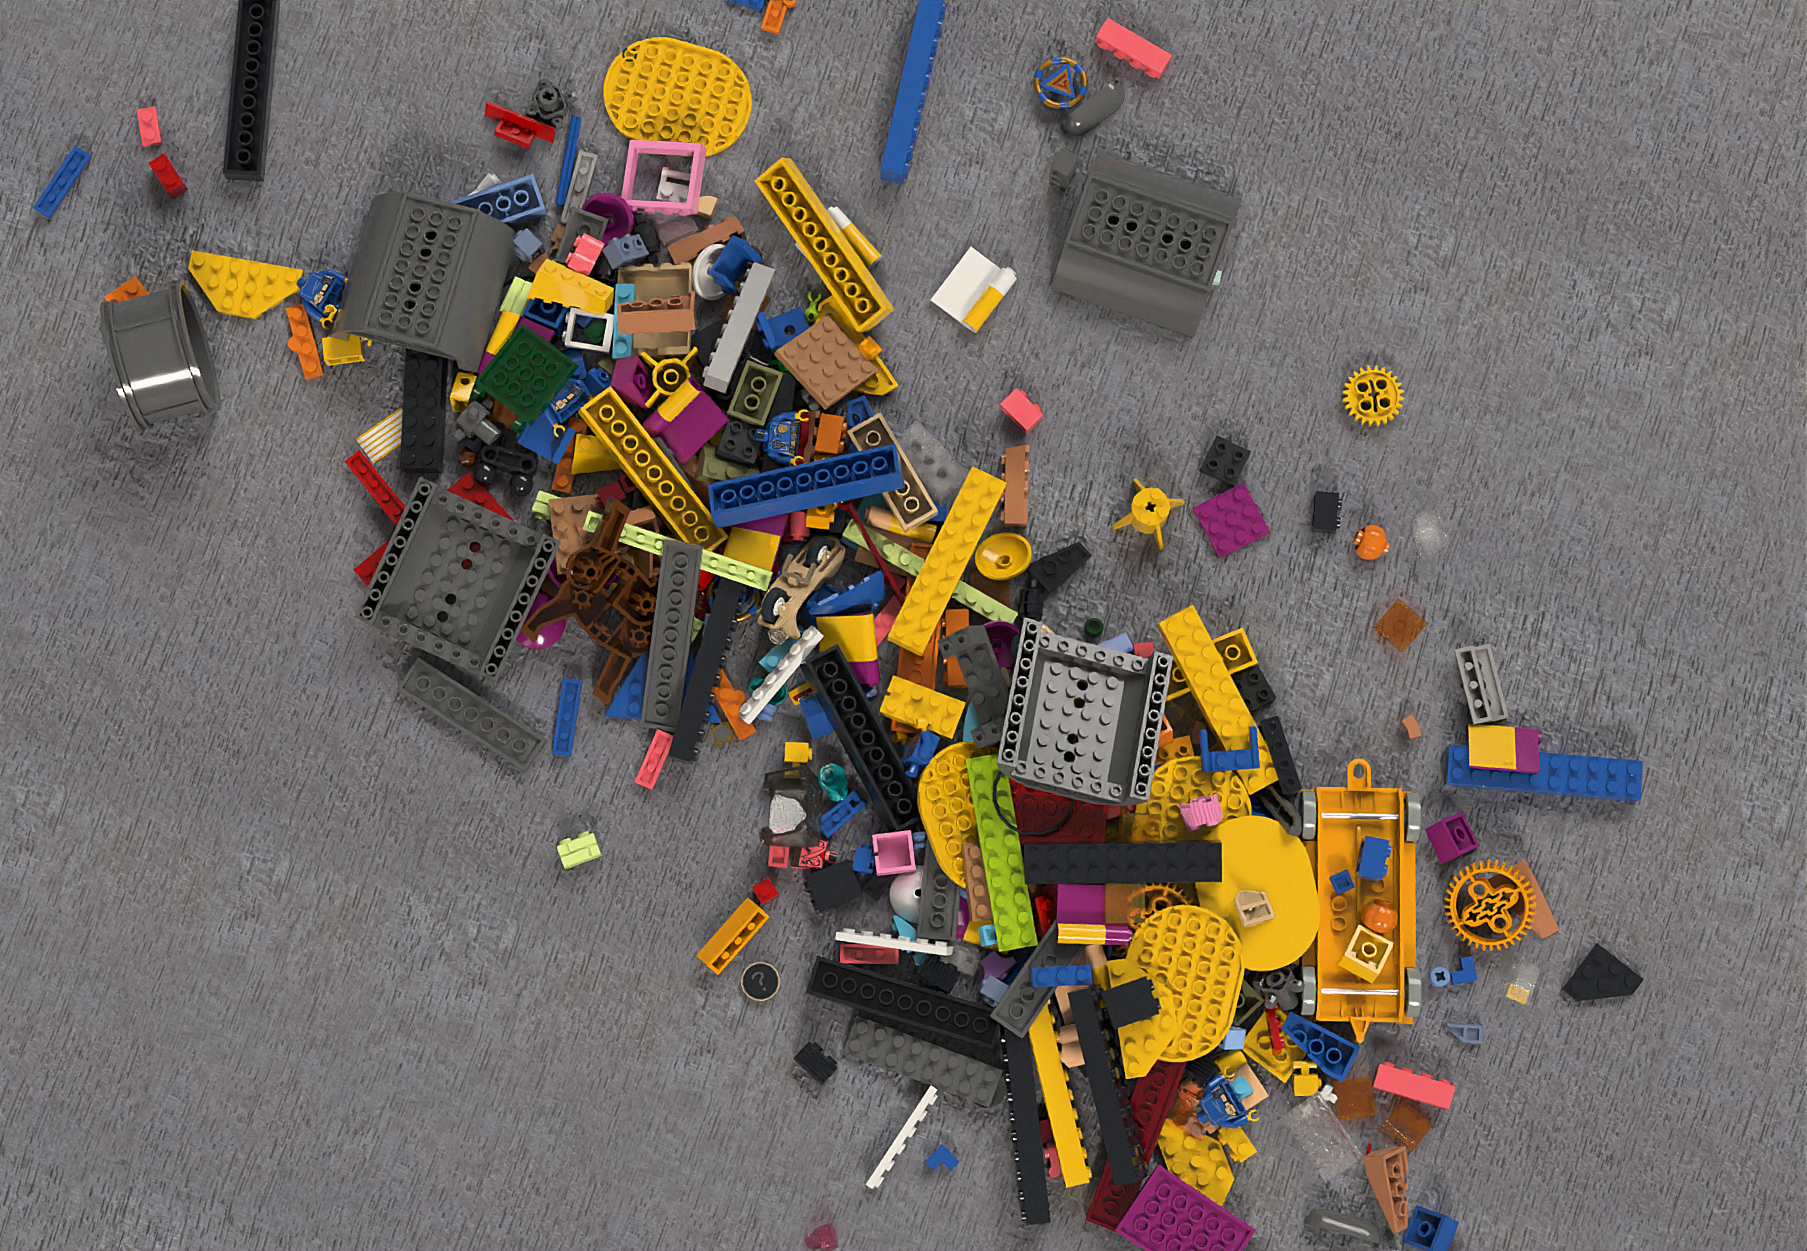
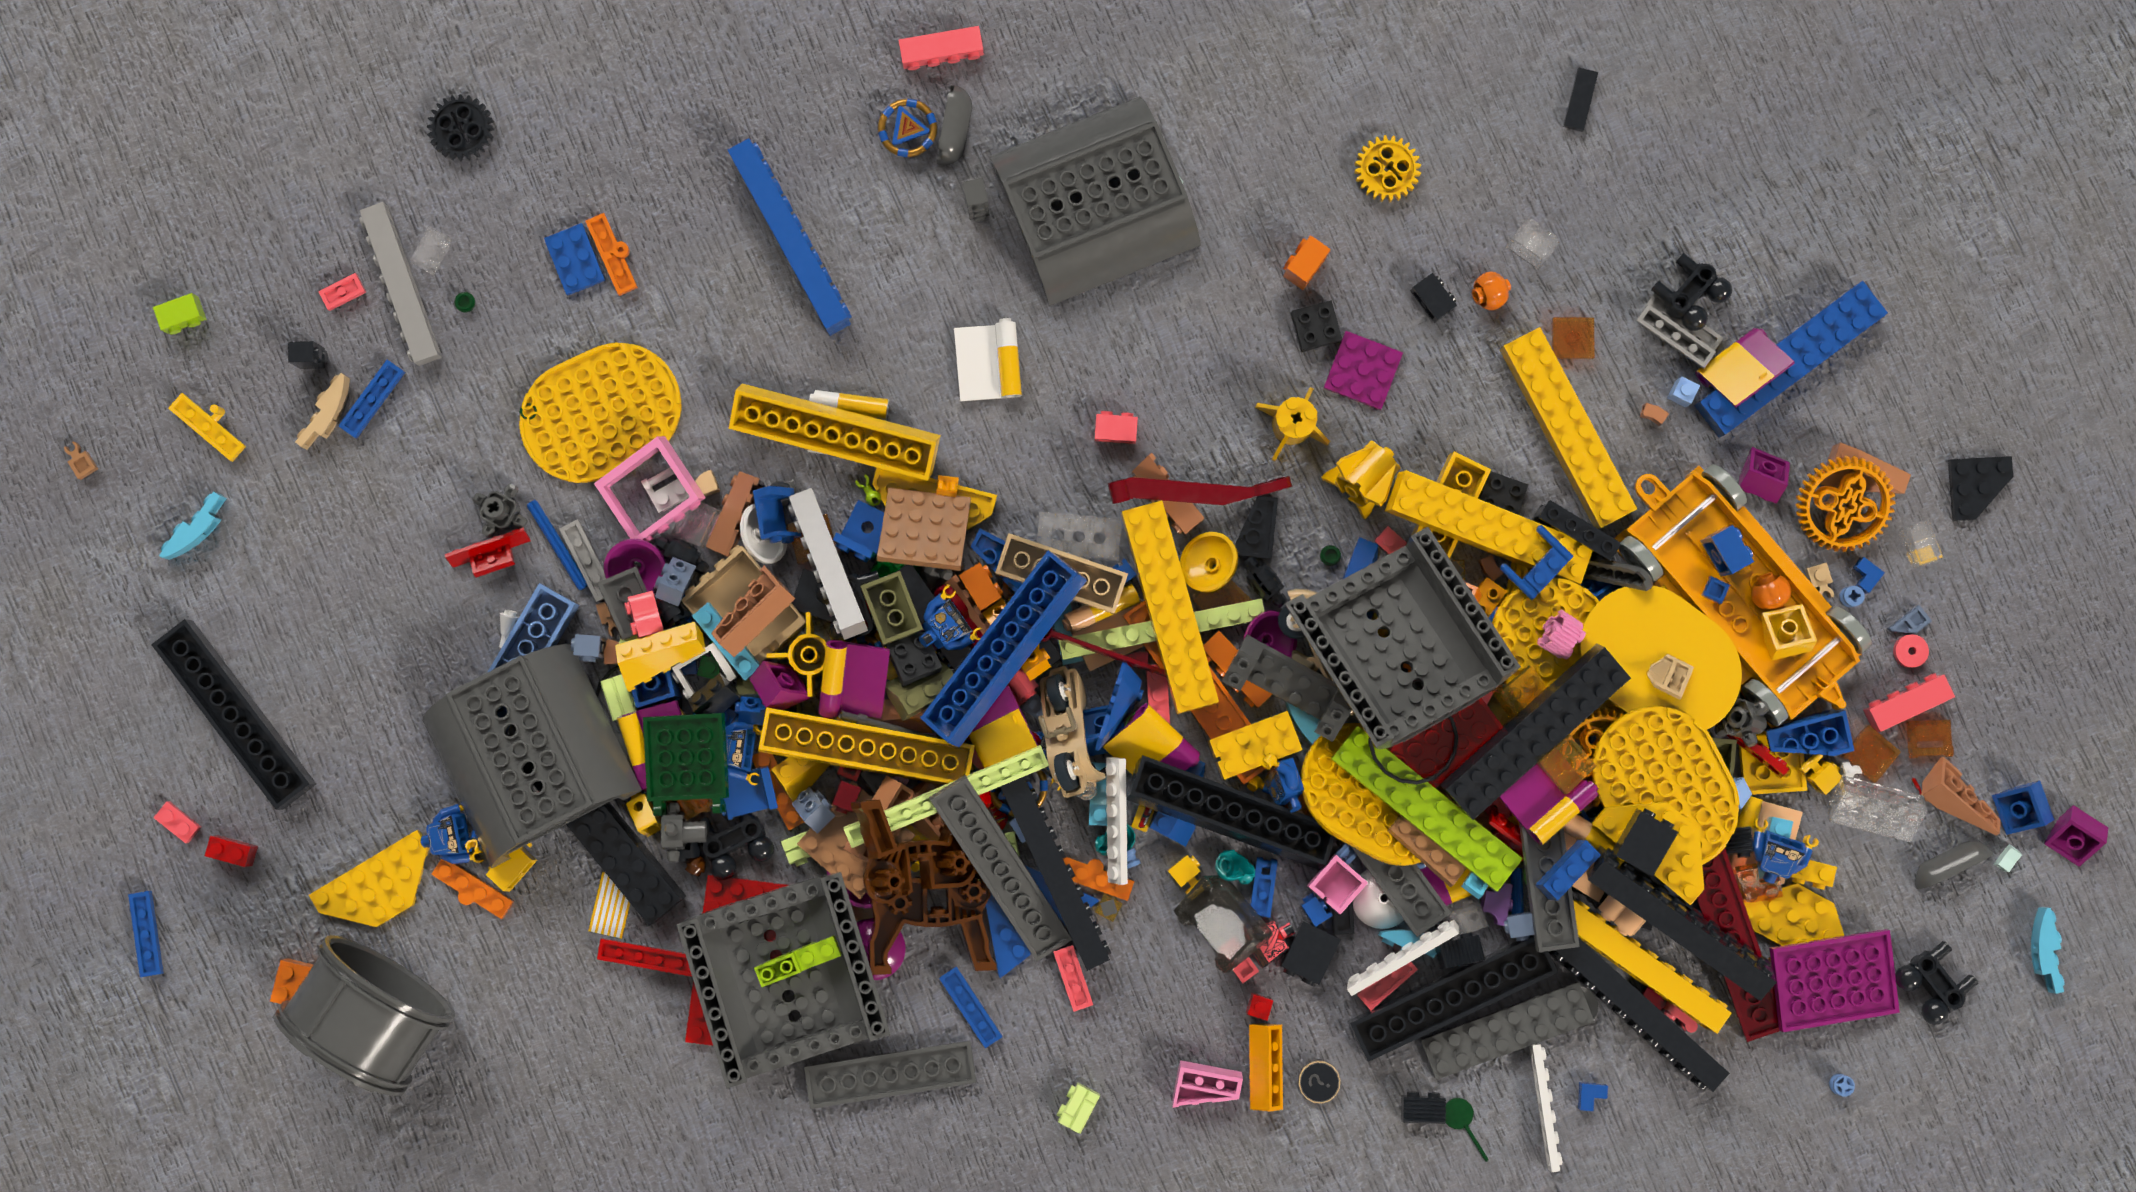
camera: 45 degrees left, 5 degrees up
none -> black brick [688,673,740,714]
none -> lime slope [754,935,842,987]
none -> sand blue brick [792,786,835,834]
none -> dark red piece [1107,476,1292,505]
none -> bright pink wedge [1172,1060,1243,1108]
none -> orange brick [1283,235,1331,290]
none -> yellow brick [1321,440,1401,519]
none -> dark green piece [1445,1098,1489,1162]
none -> yellow brick [1500,327,1637,529]
none -> black tile [1563,67,1598,132]
none -> black piece [1651,253,1733,331]
none -> light blue brick [1667,376,1700,407]
none -> tan plate [1805,562,1834,598]
none -> coral piece [1893,634,1929,668]

